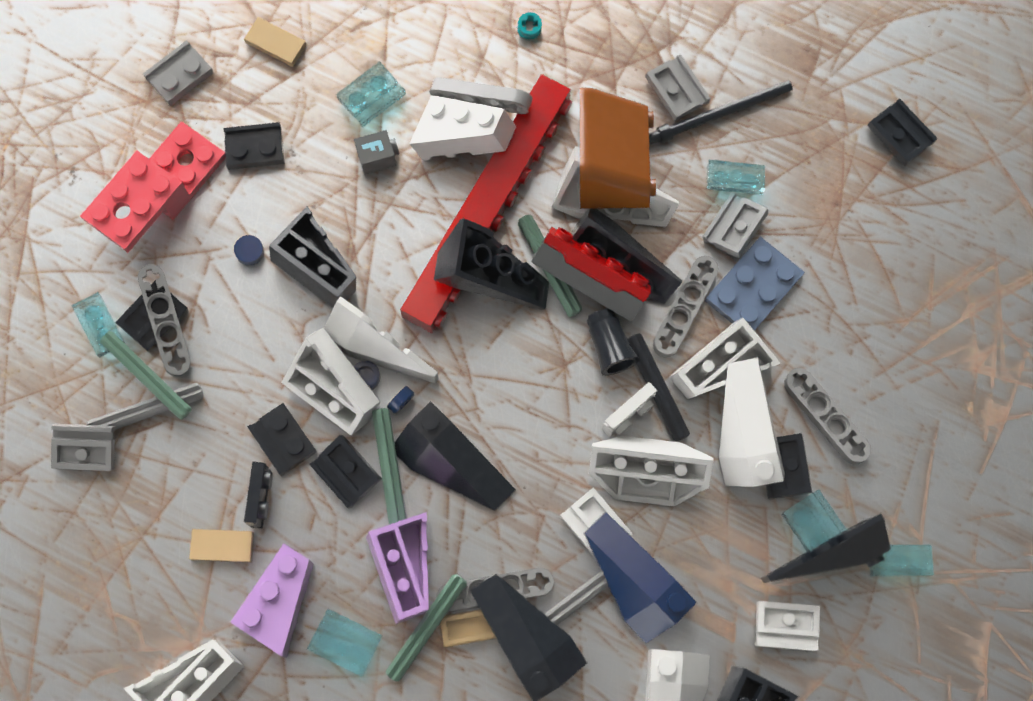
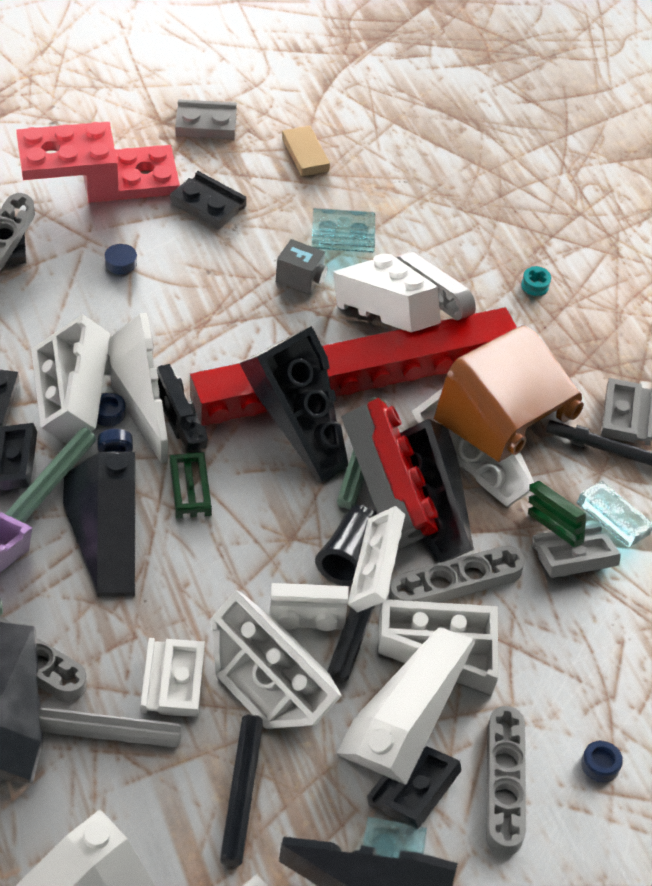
camera: 40 degrees right, 25 degrees down
black wedge [269,206,357,308] -> none
dark blue wedge [584,512,697,643] -> none
sand blue plate [705,236,805,331] -> none
none -> black hinge [157,364,208,452]
none -> dark green tile [169,452,212,519]
none -> black axle [220,714,263,867]
none -> white plate [347,506,405,613]
none -> dark green tile [528,481,586,548]
none -> dark blue tile [581,741,623,783]

